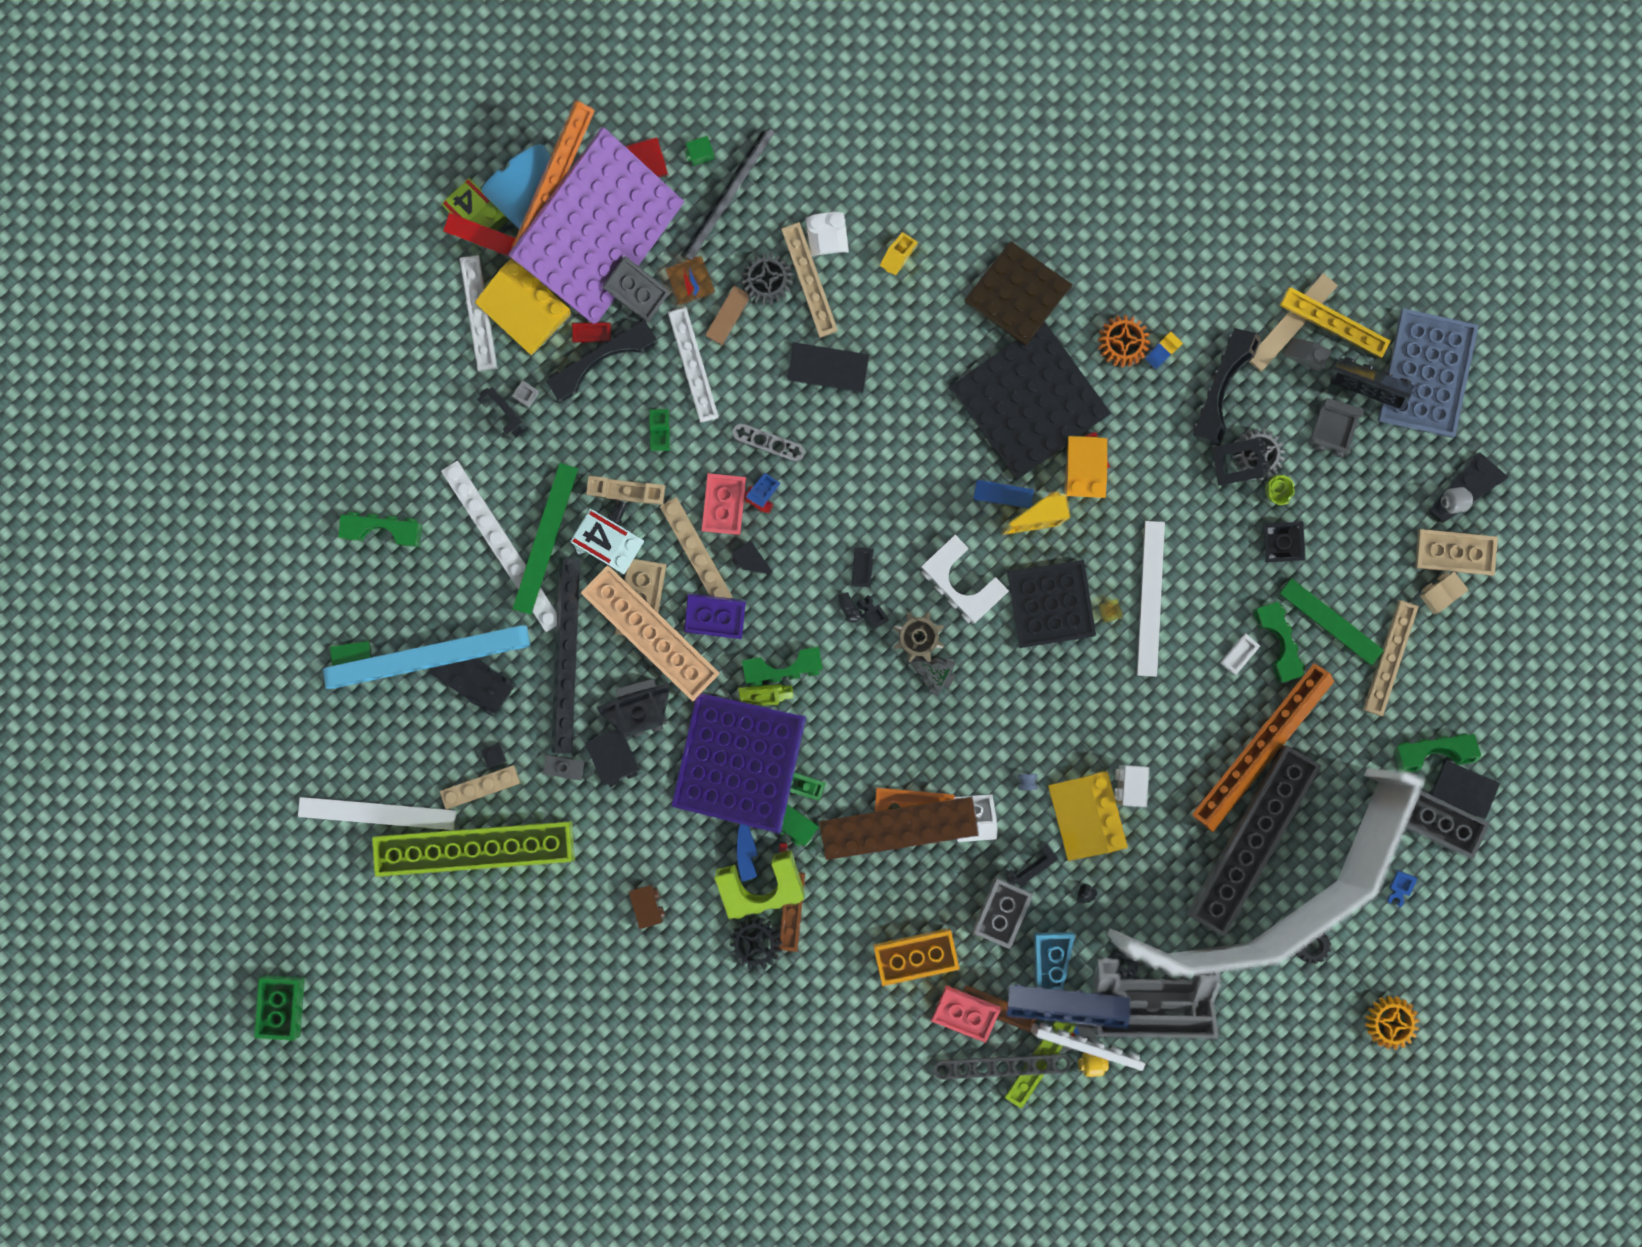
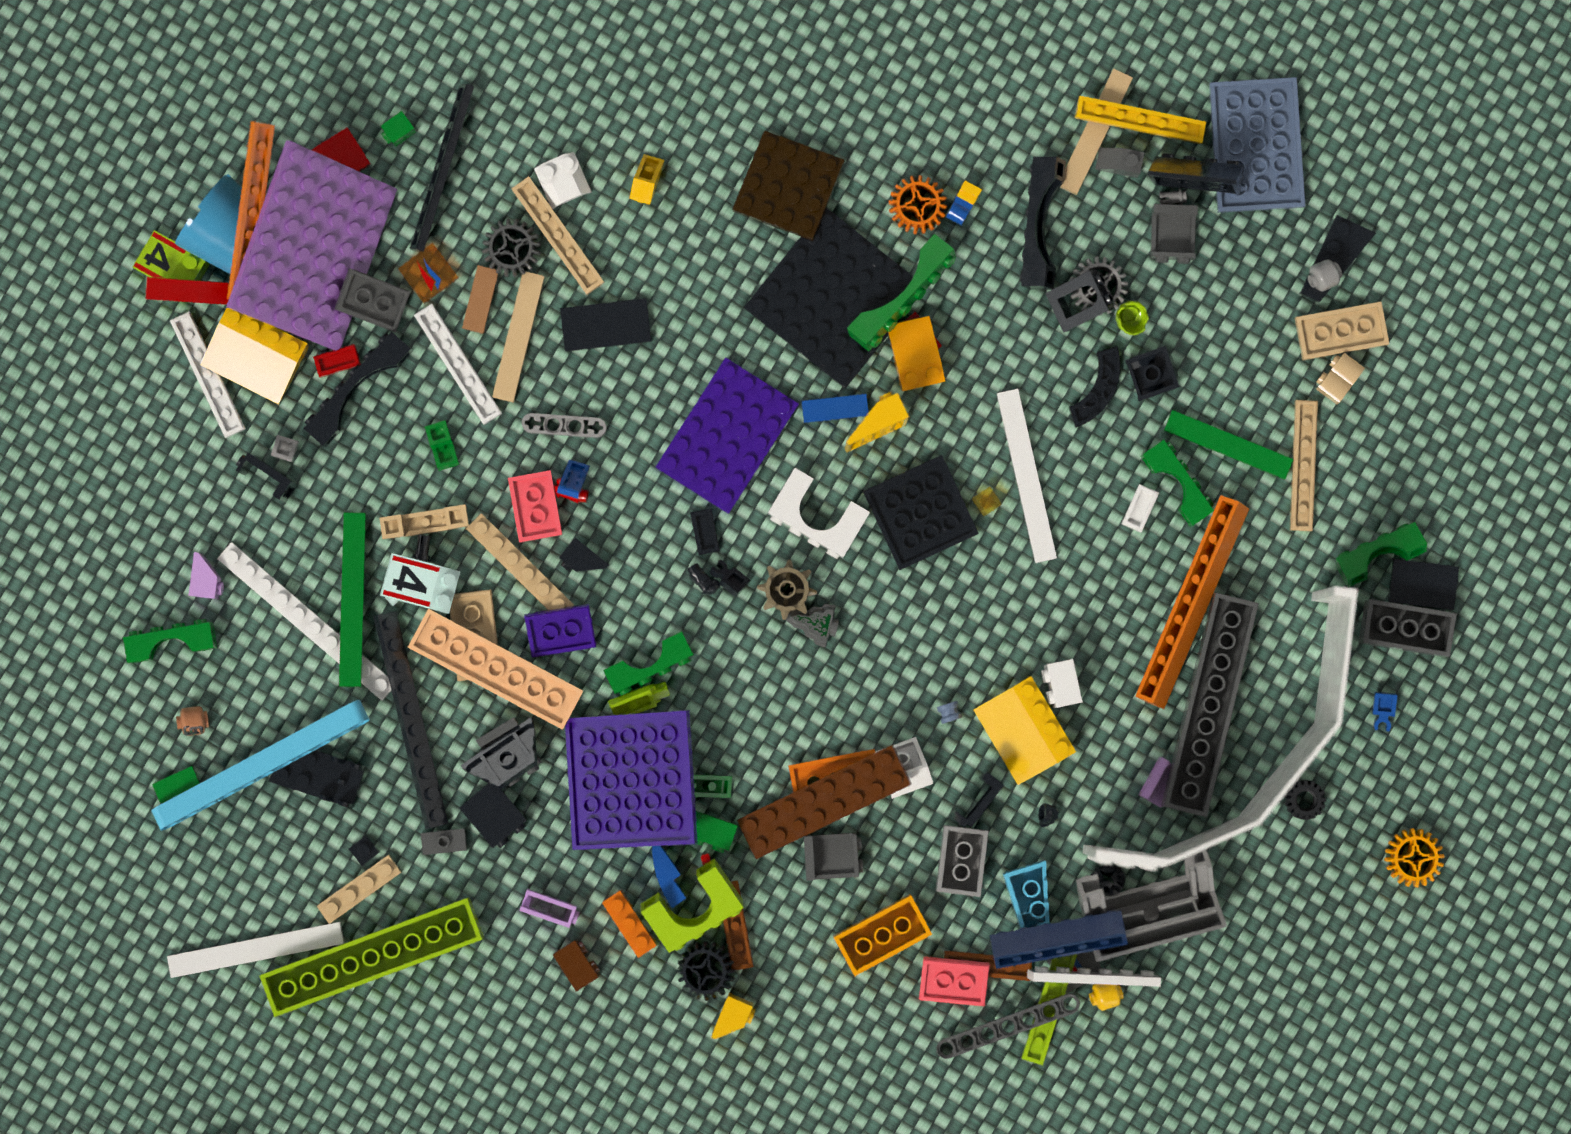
camera: 15 degrees left, 0 degrees up
none -> nougat head [176,706,209,736]
none -> lavender slope [188,552,224,599]
none -> tan tile [492,271,545,403]
none -> lavender window [519,888,579,928]
none -> orange arch [602,889,657,958]
none -> dark purple plate [655,357,799,514]
none -> yellow slope [711,993,755,1039]
none -> dark grey panel [804,833,863,881]
none -> green arch [847,234,956,351]
none -> black tile [1068,346,1121,428]
none -> lavender panel [1139,757,1171,807]
none -> light grey pin [1159,188,1187,205]

